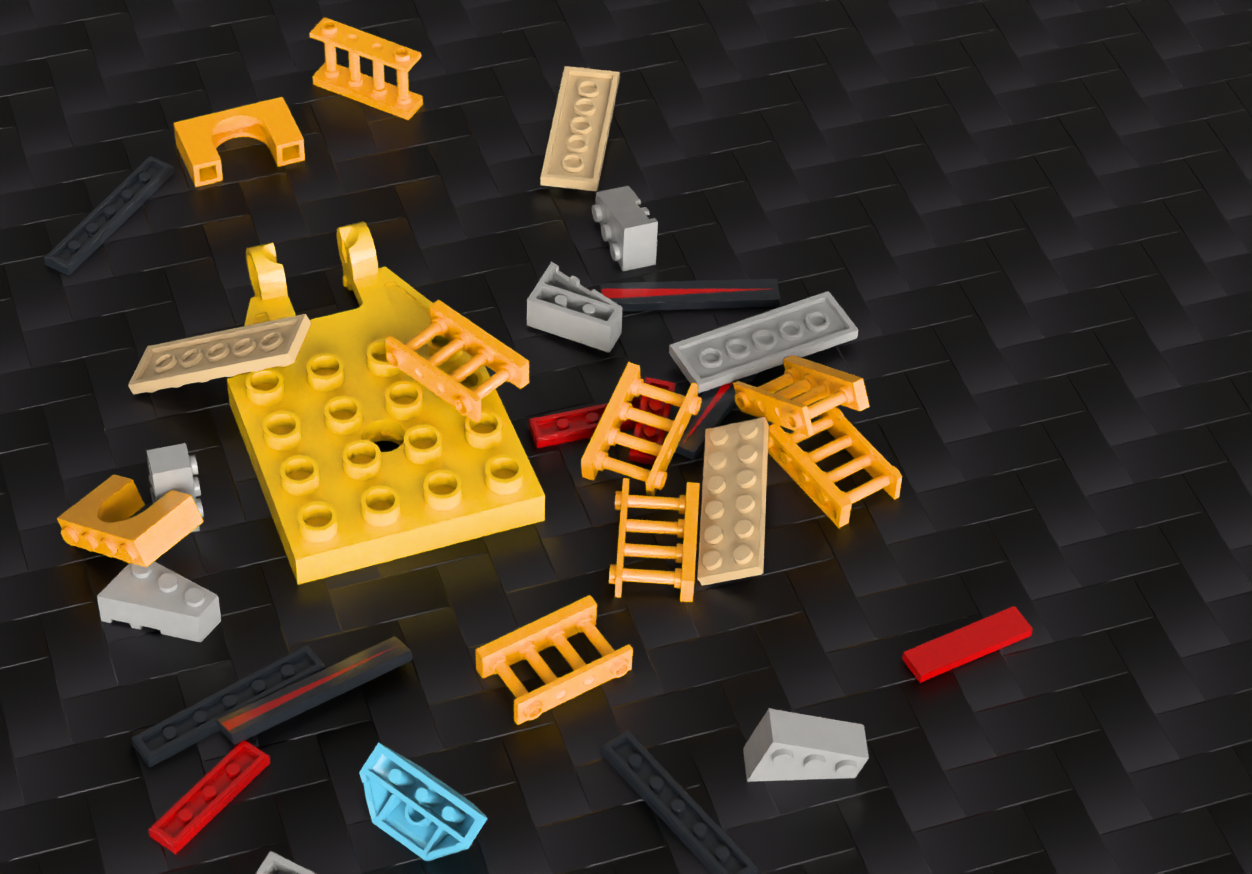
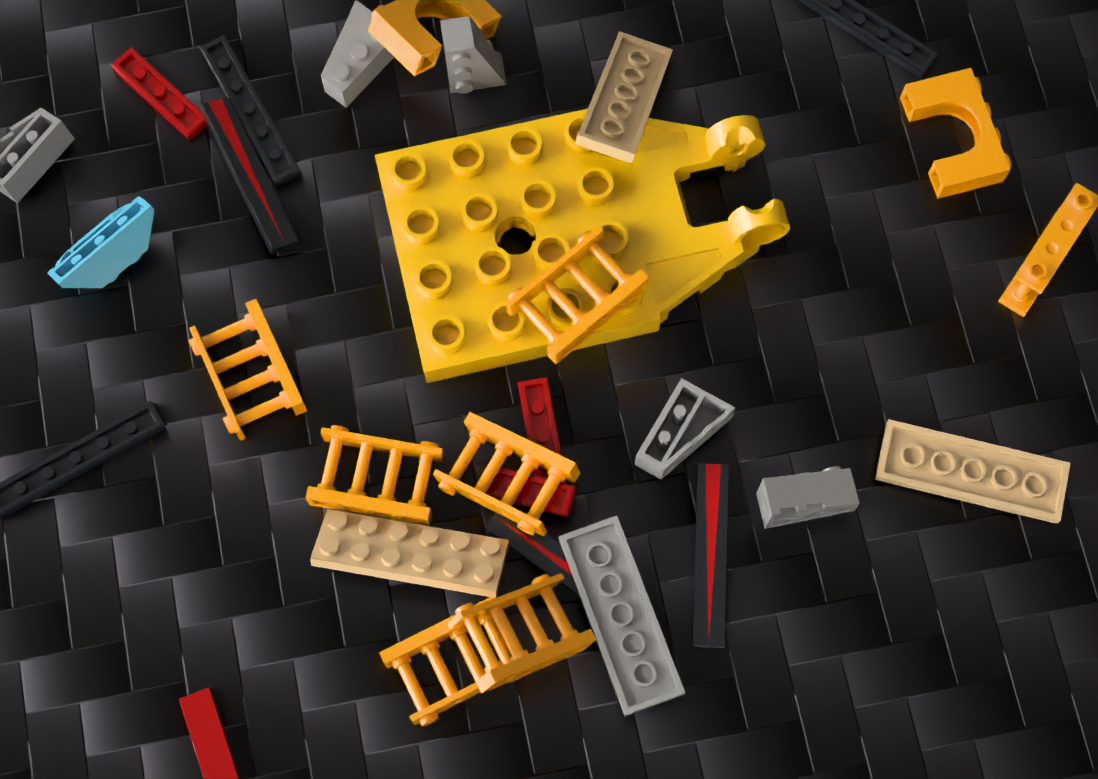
camera: 100 degrees right, 25 degrees up
light grey wedge [743,708,869,782] -> none

